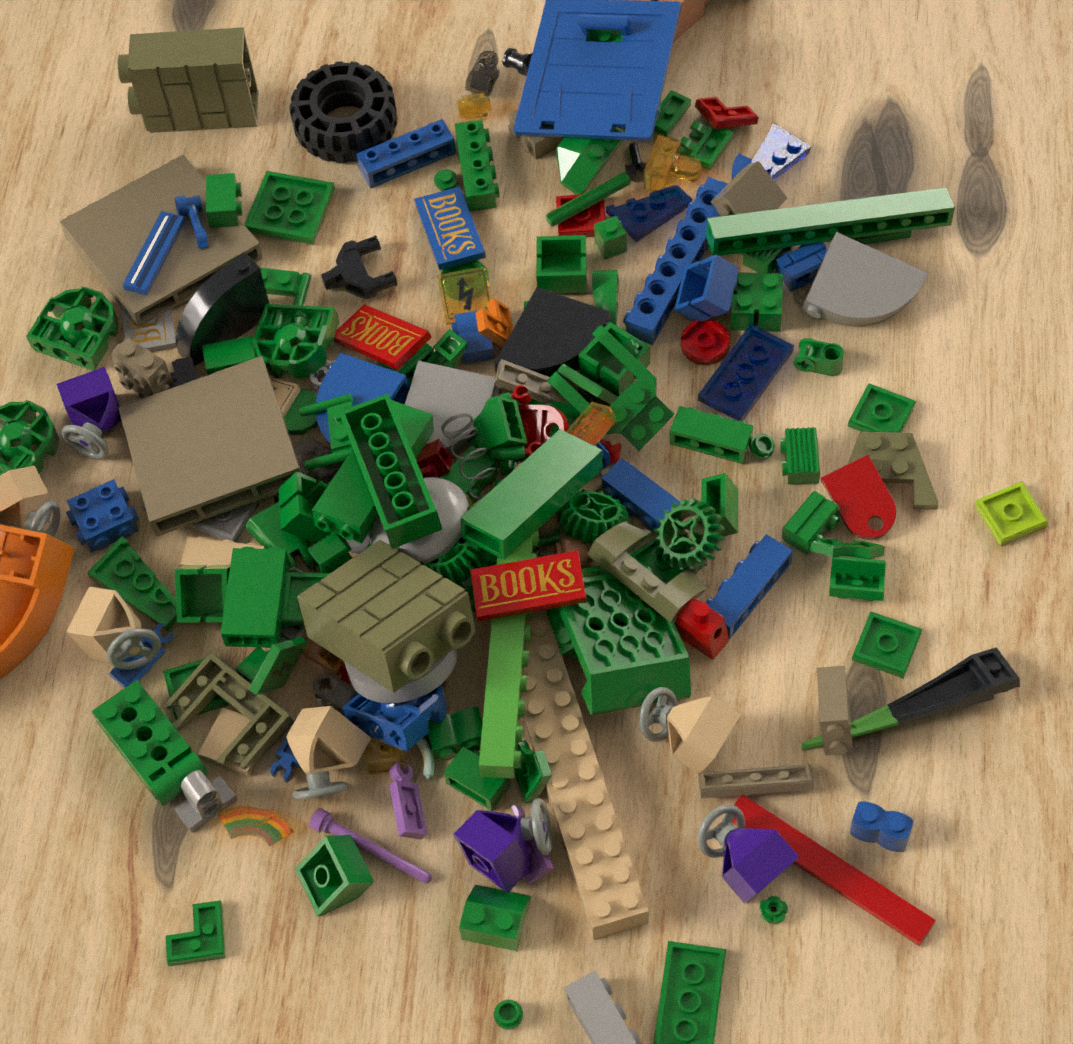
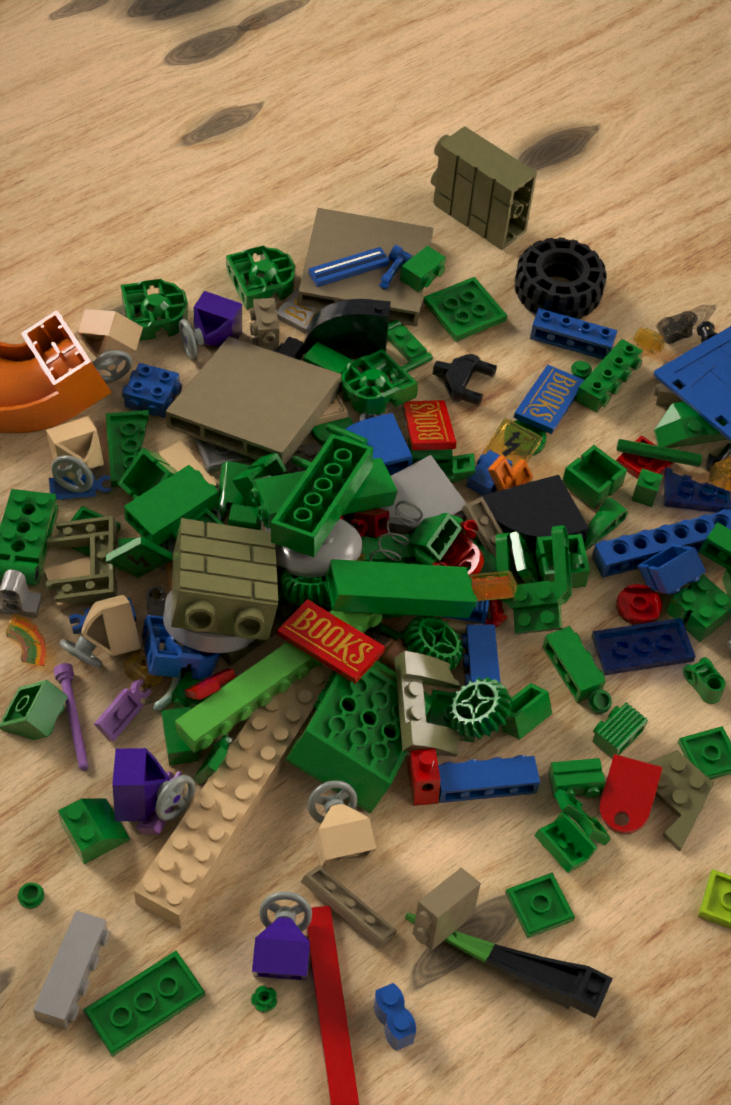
camera: 35 degrees right, 5 degrees down
none -> red tile [184,668,236,700]

